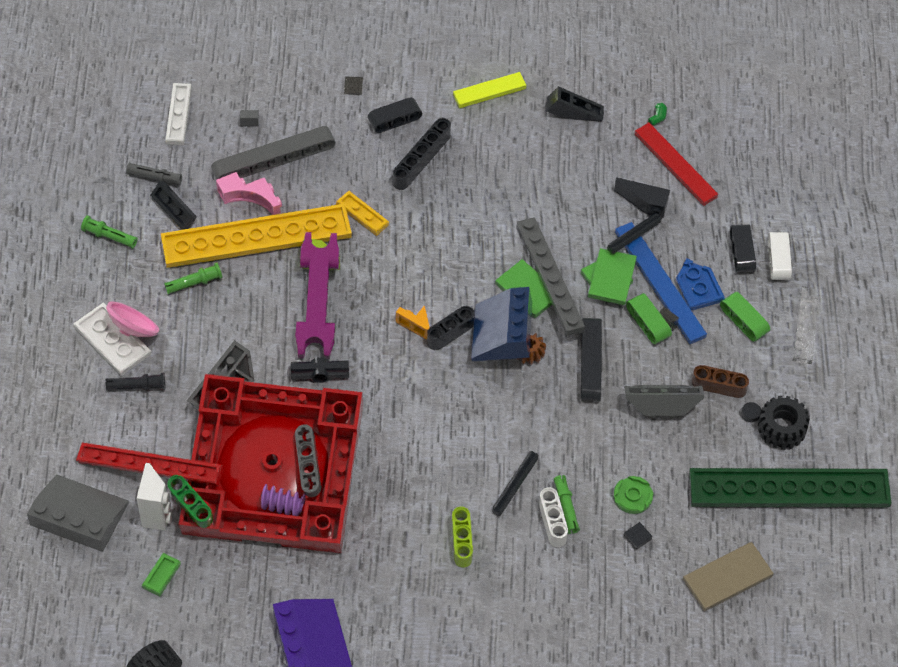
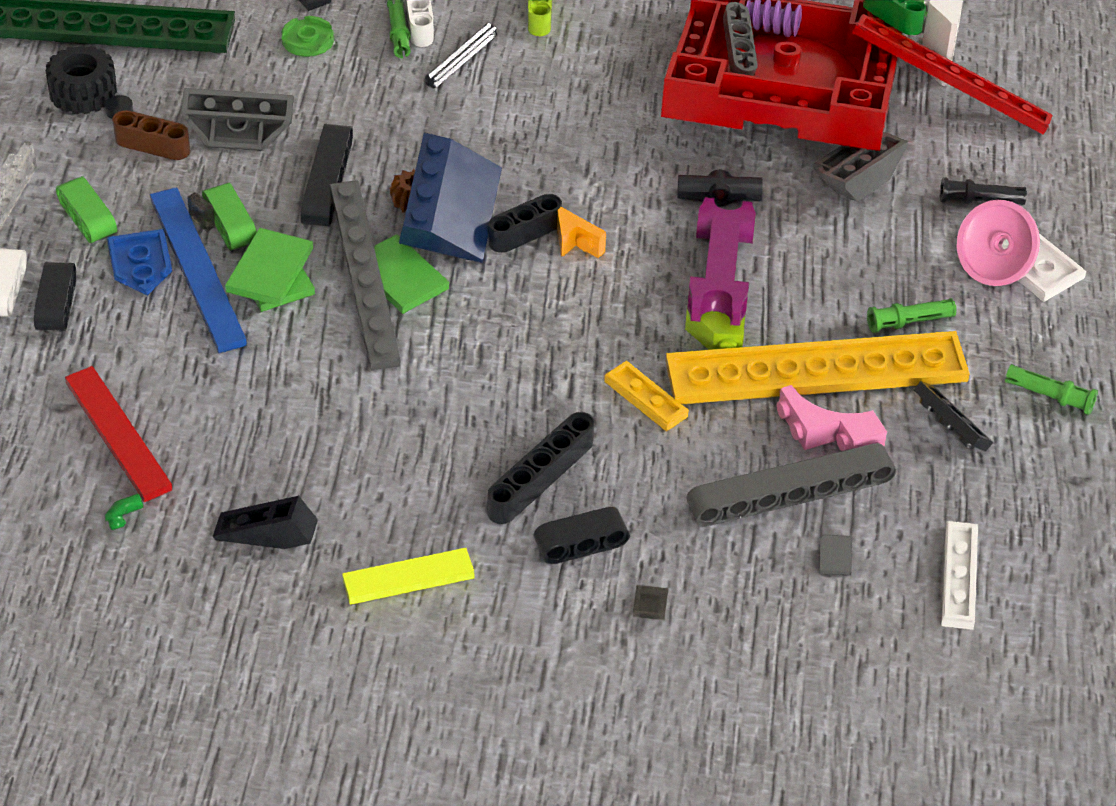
camera: 175 degrees left, 10 degrees down
dark grey slope [27,474,129,552] -> none
dark grey pin [126,162,182,186] -> none
black axle [607,213,662,254] -> none
black slope [614,177,670,218] -> none

